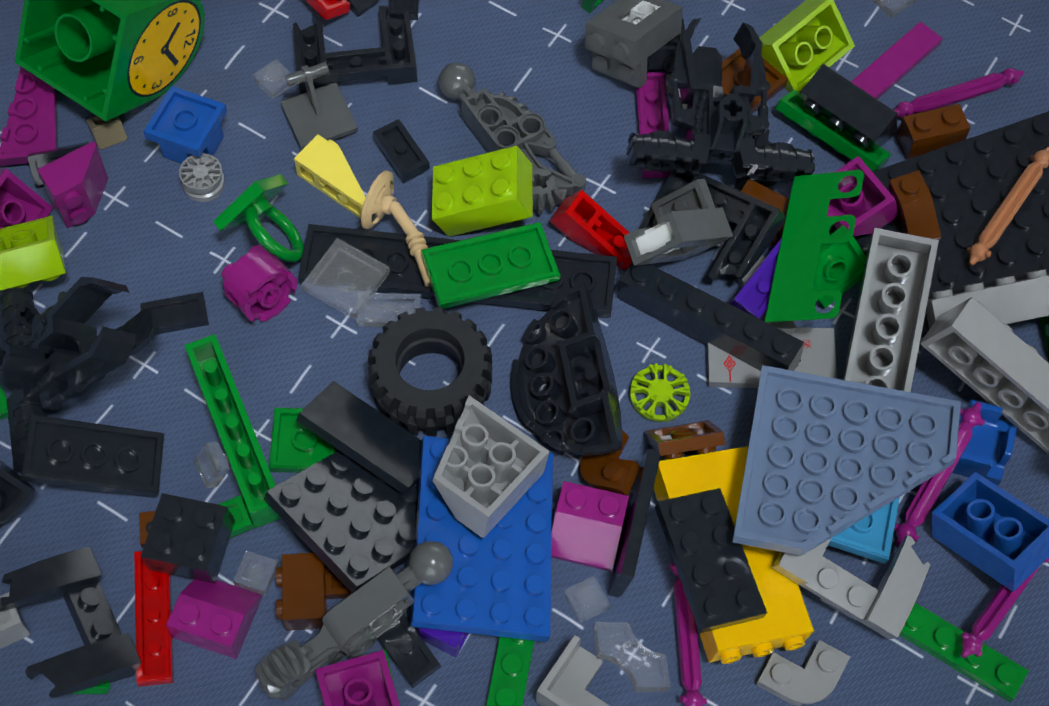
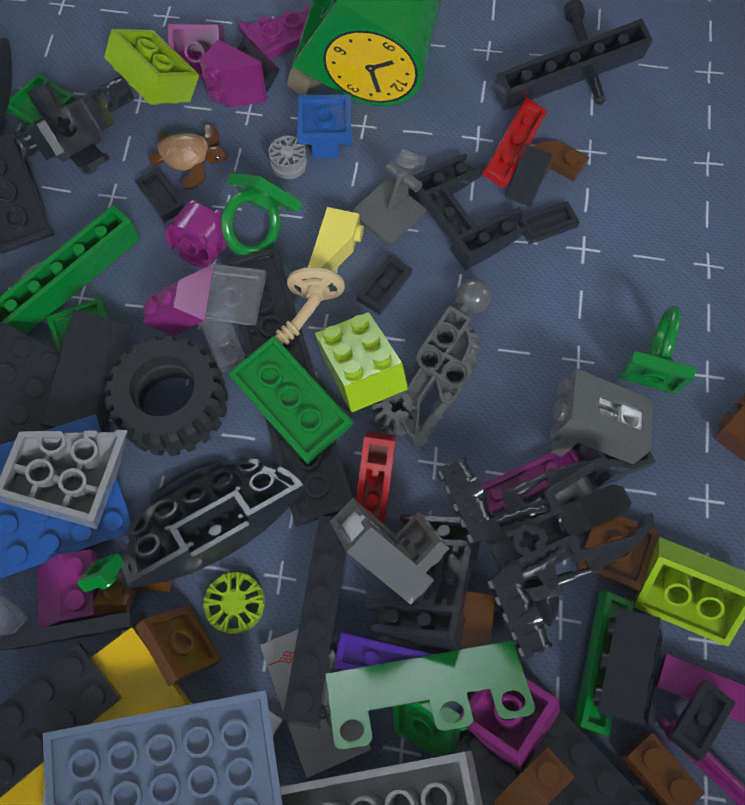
camera: 70 degrees right, 5 degrees up
none -> green plate [76,553,124,593]
none -> magenta slope [143,266,213,336]
none -> animal [149,125,226,190]
none -> black plate [667,679,736,761]

